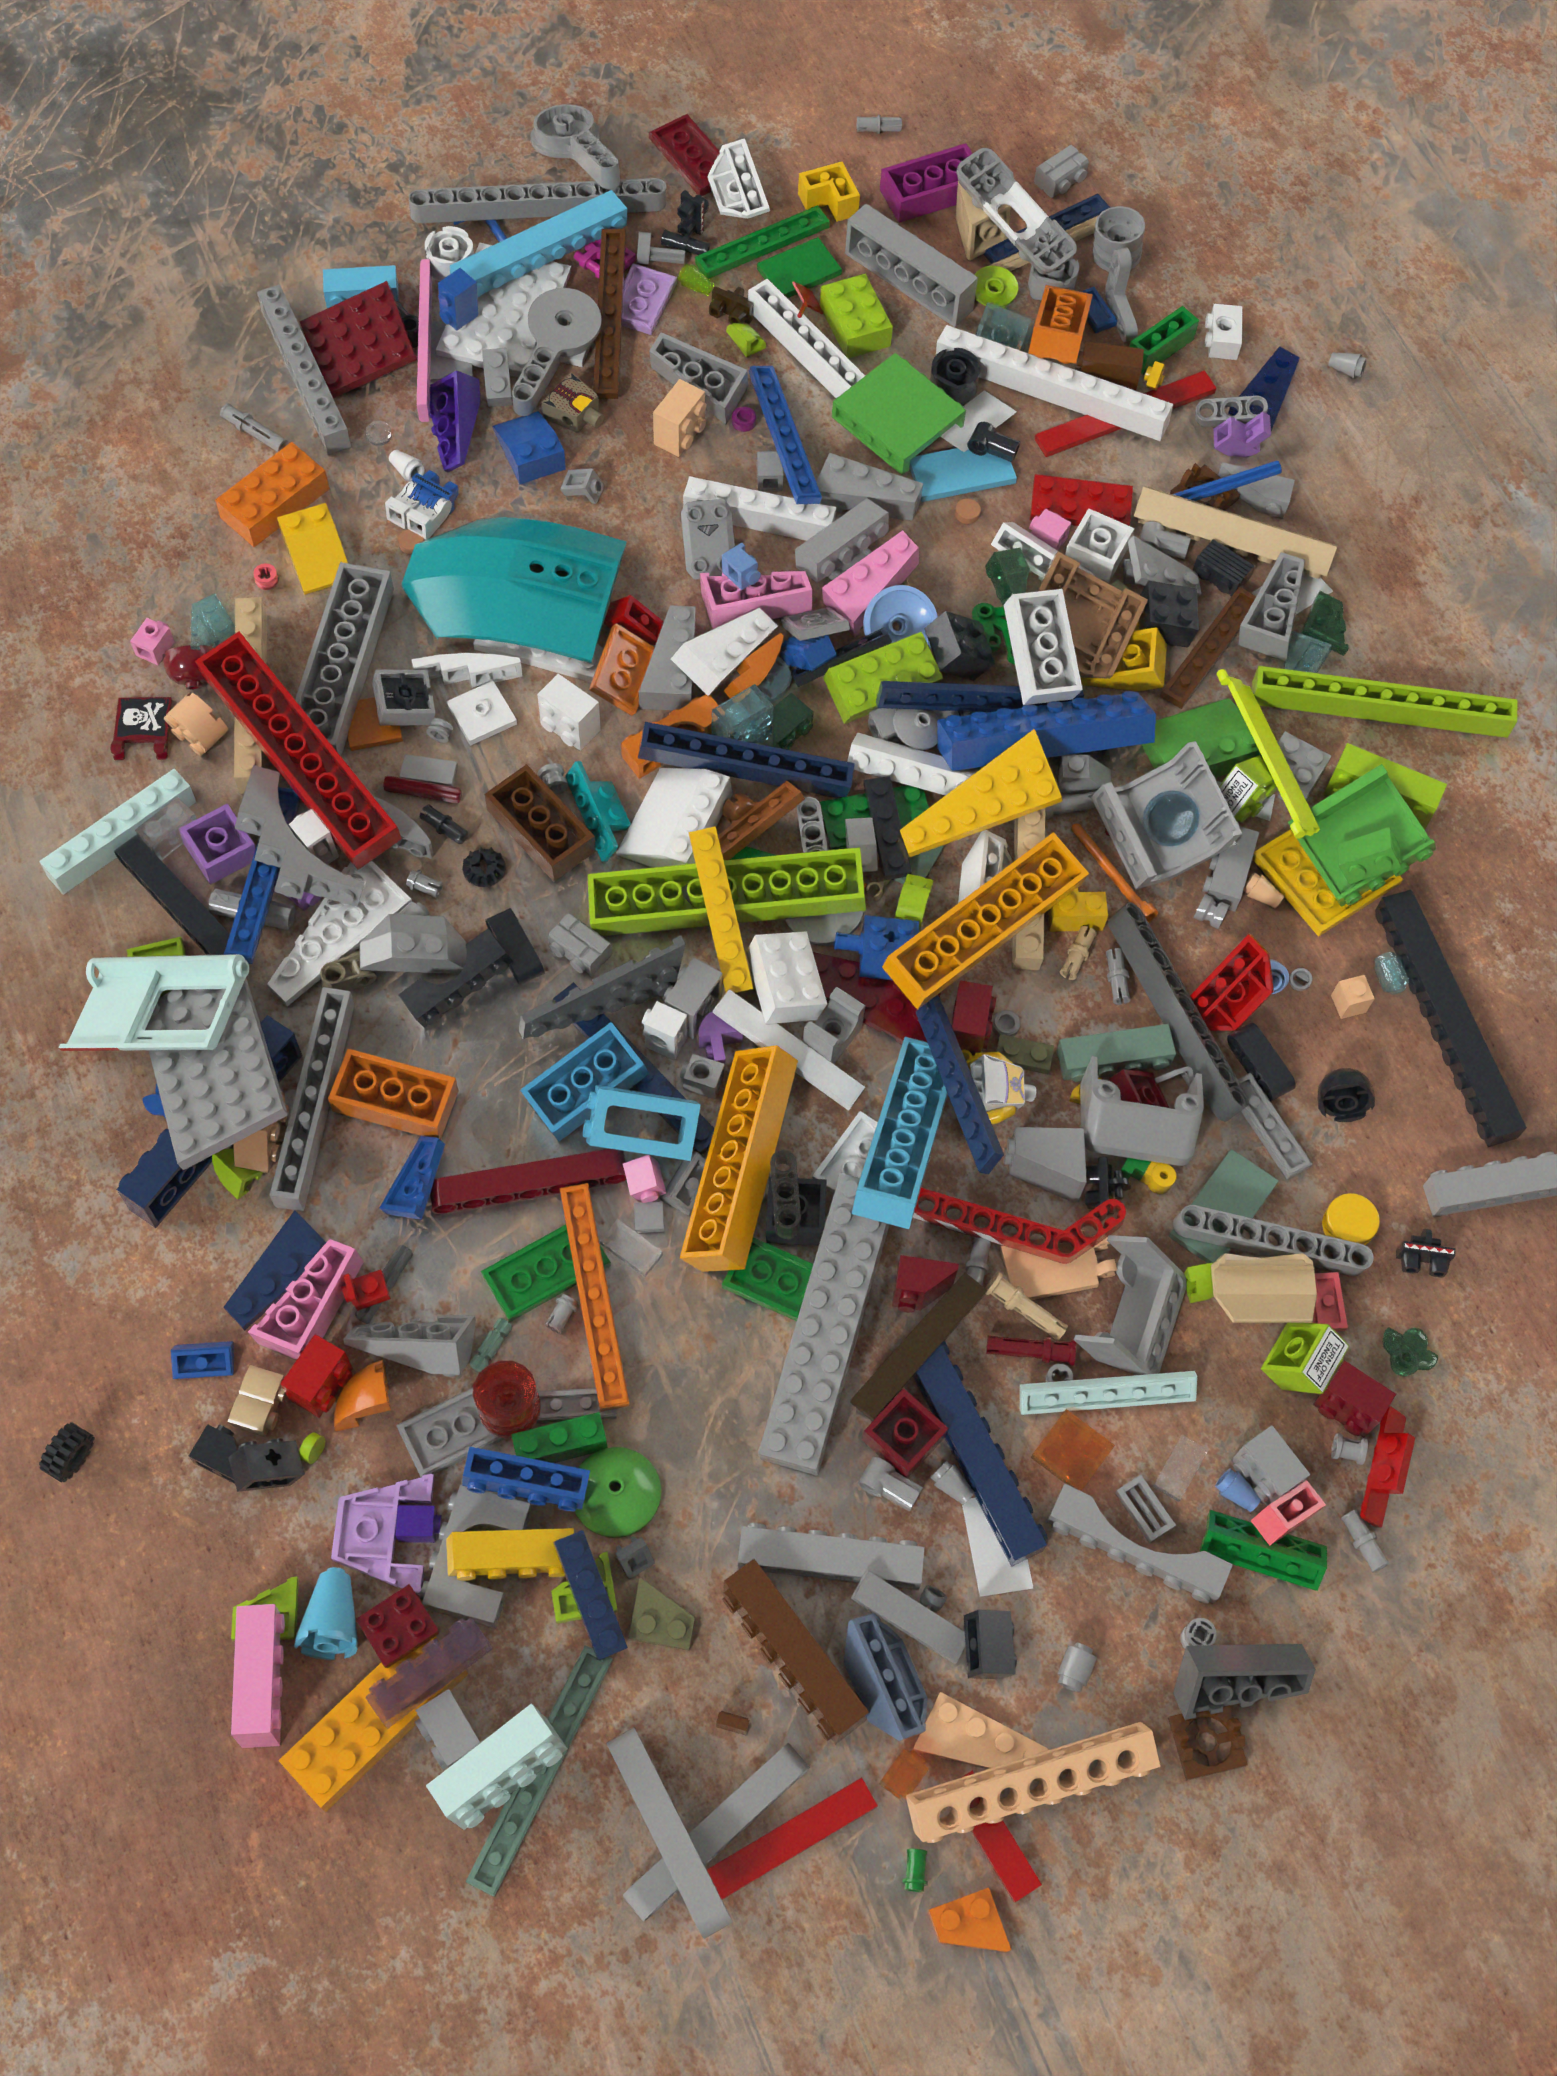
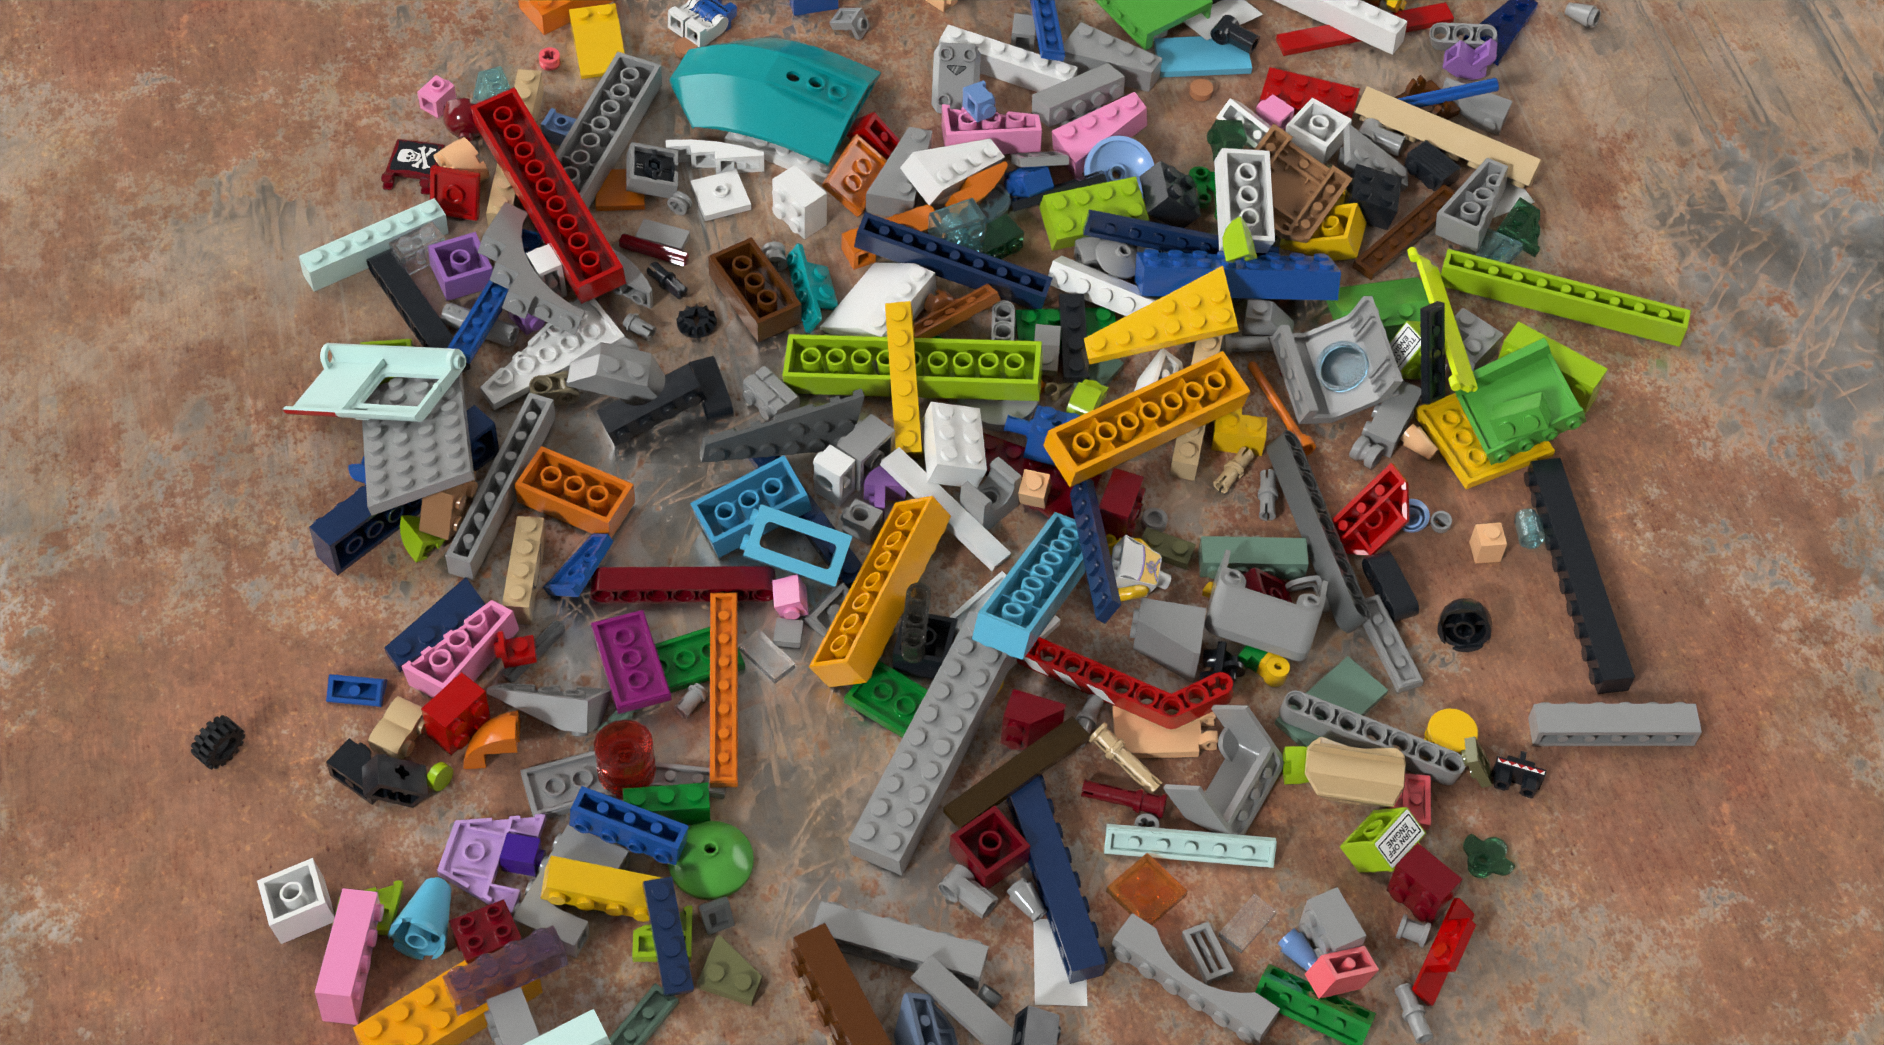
camera: 10 degrees right, 10 degrees down
none -> white brick [257,858,335,944]
none -> red tile [430,165,481,221]
none -> tan brick [502,516,546,625]
none -> medium blue brick [541,108,576,146]
none -> magenta tile [591,610,672,714]
none -> light nougat brick [1018,469,1051,509]
none -> lime brick [1222,216,1257,263]
none -> black tile [1420,301,1445,405]
none -> olive plate [1462,736,1492,788]

